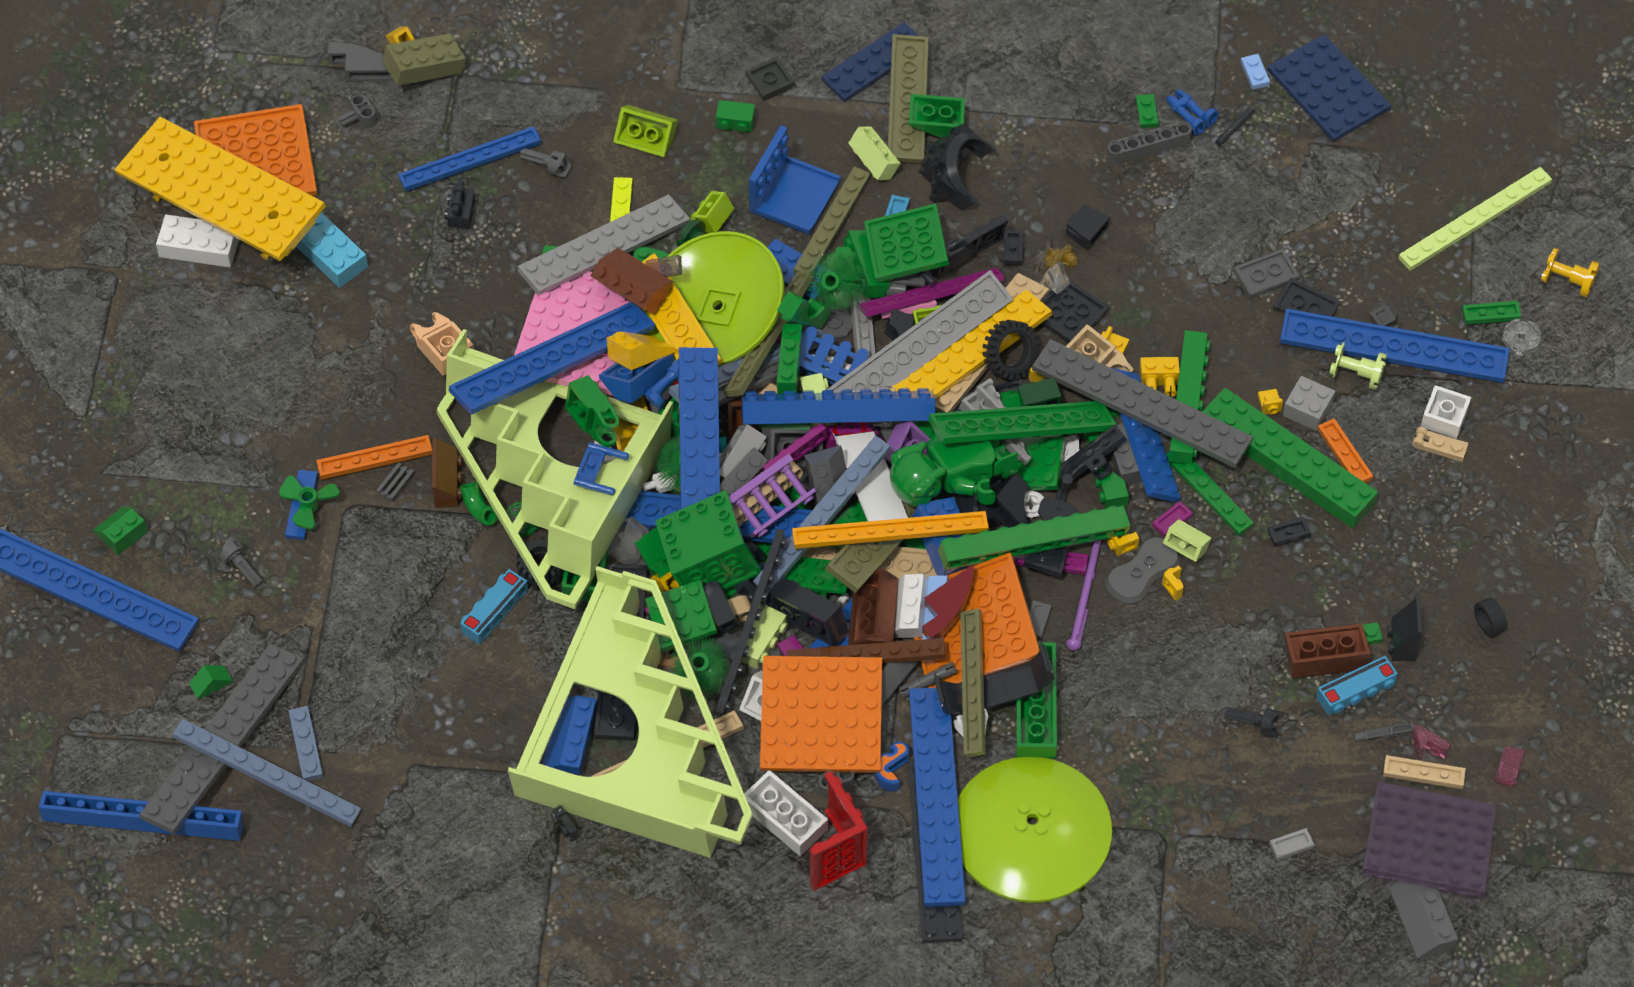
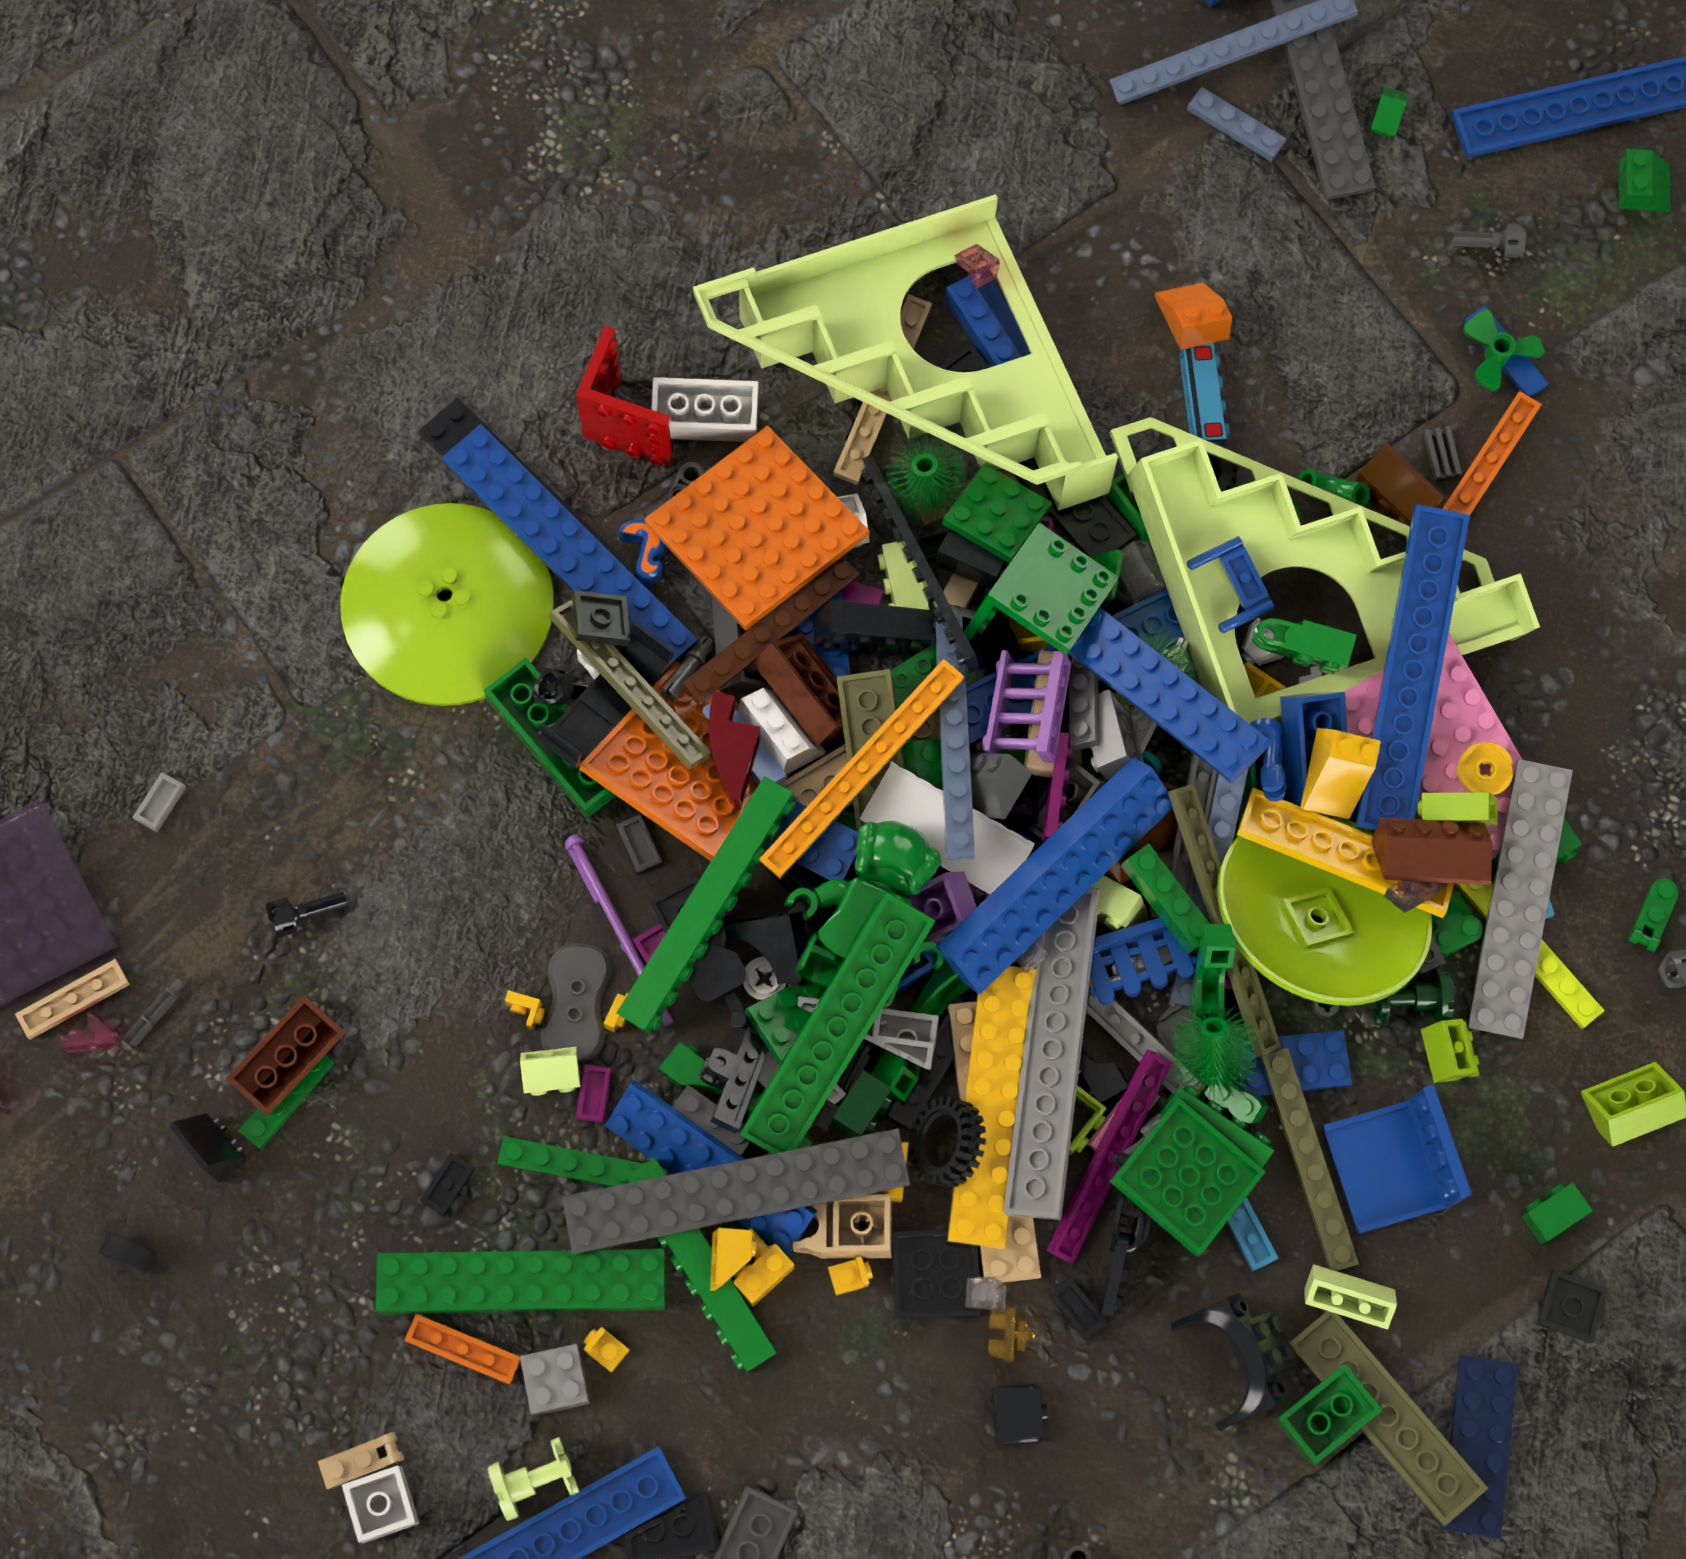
camera: 135 degrees right, 15 degrees up
light nougat brick [410,312,474,376] -> none
dark azure brick [1316,656,1398,716] -> none
none -> black piece [532,668,589,706]
none -> pearl dark grey plate [572,590,631,646]
none -> yellow slope [710,1228,756,1291]
none -> clear pink slope [954,244,1000,289]
none -> orange slope [1154,282,1232,350]
none -> lime slope [1417,792,1498,826]
none -> yellow plate [1456,742,1513,795]
none -> green plate [1628,878,1679,953]

